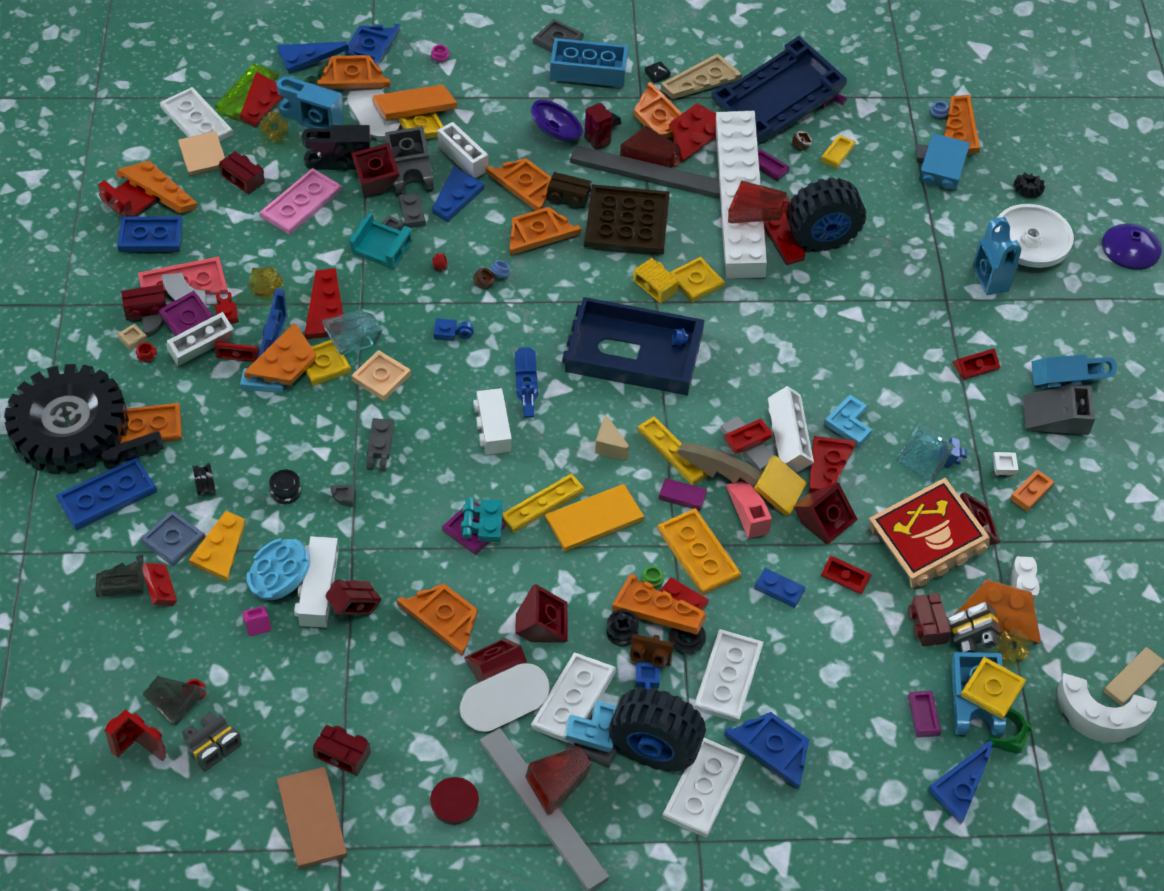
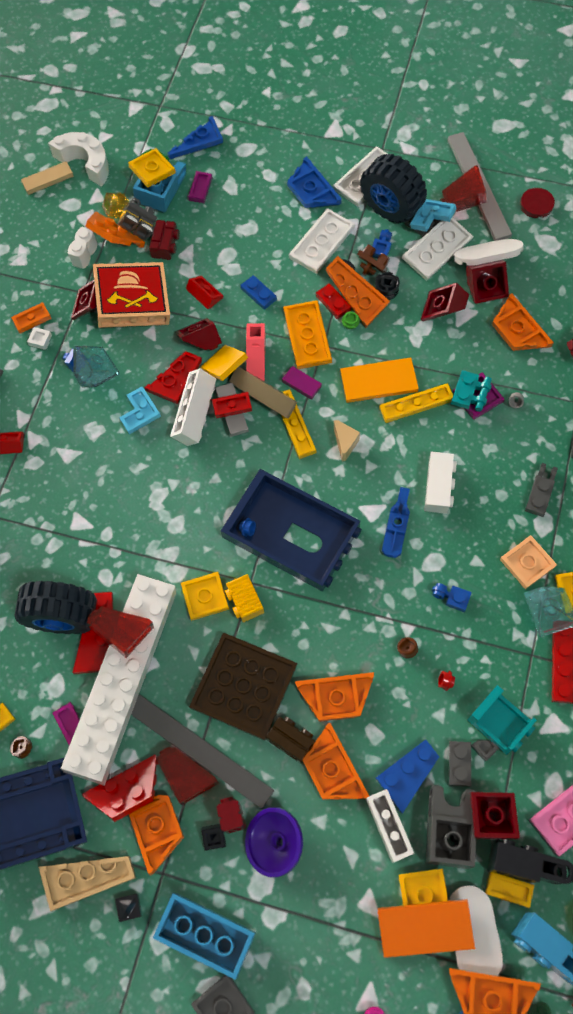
camera: 155 degrees left, 15 degrees up
medium blue plate [490,260,510,278] -> none
none -> light grey hinge [509,392,524,408]

